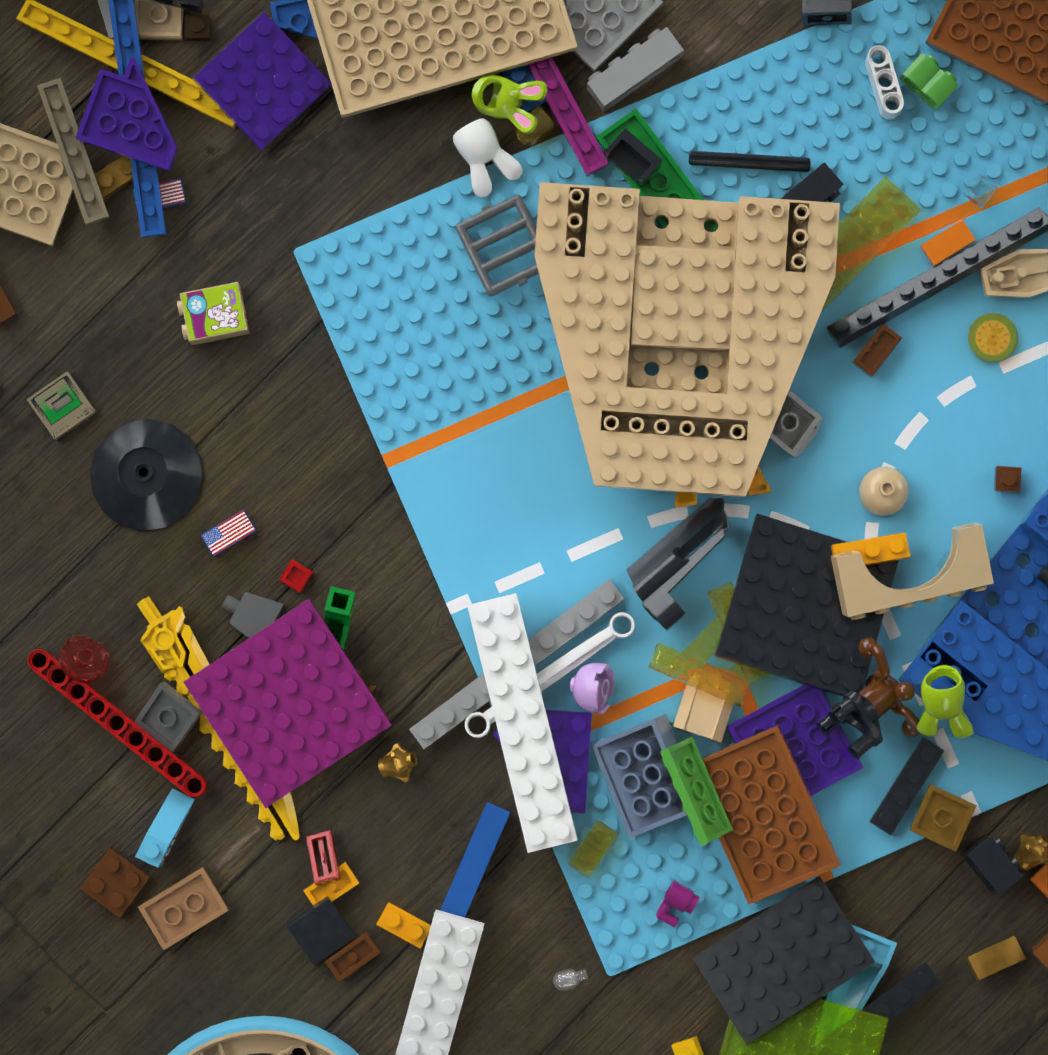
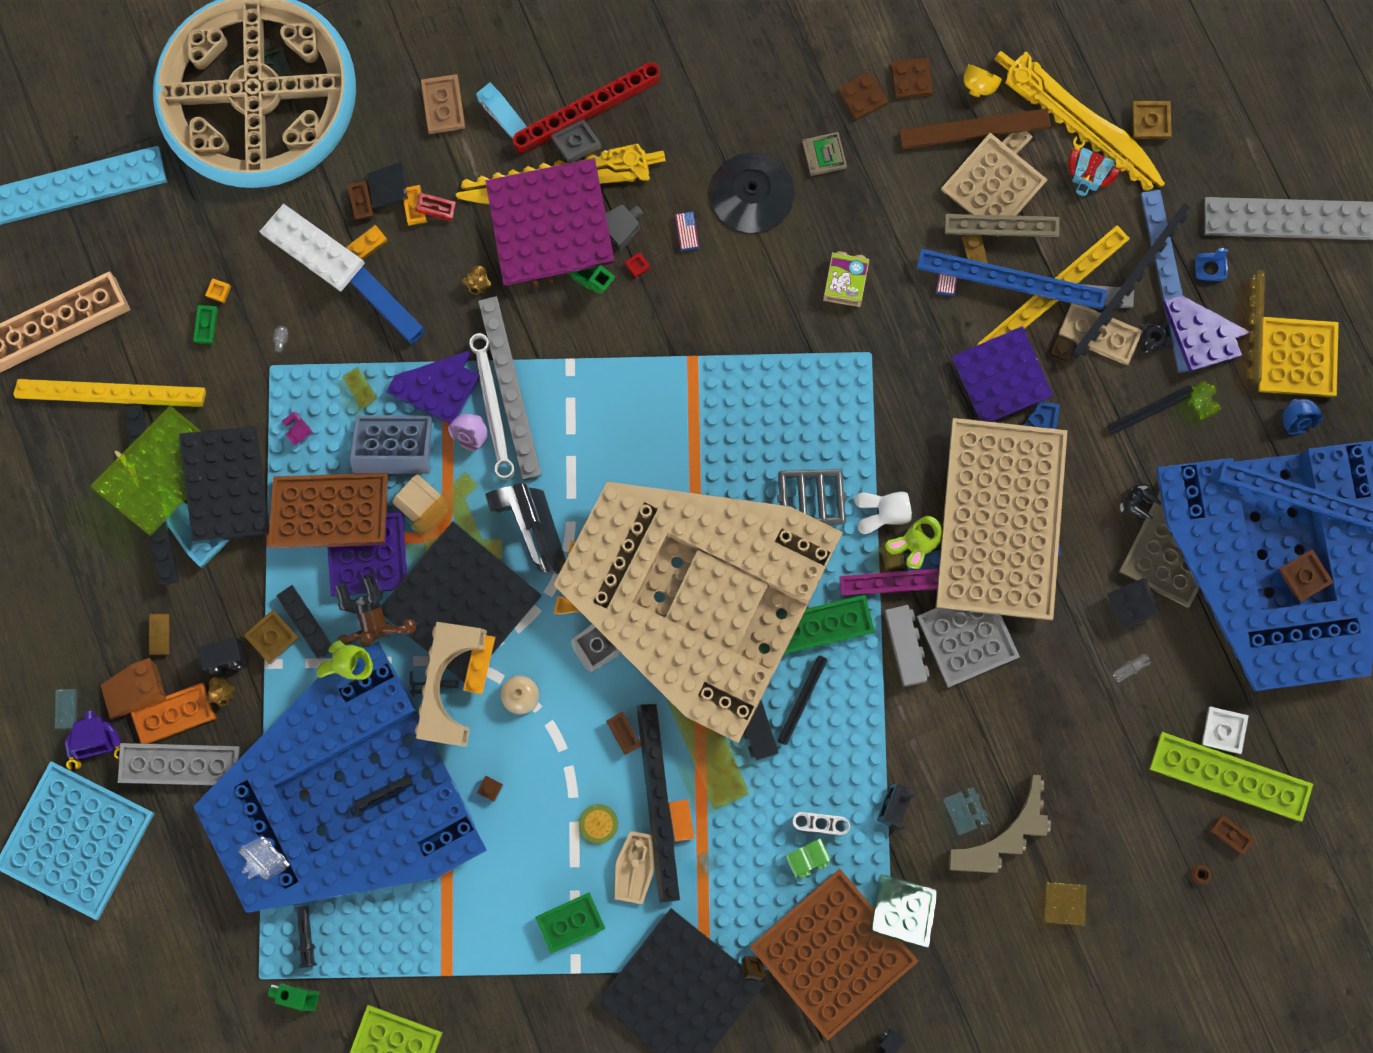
camera: 115 degrees right, 5 degrees down
clear red tile [59,636,110,683] -> none
dark purple wing [76,57,178,172] -> none
reddish brown plate [80,847,151,918] -> none
white brick [467,593,578,853] -> none
black panel [605,128,662,187] -> none
bright green plate [660,736,733,846] -> none
none -> black piece [409,671,459,696]

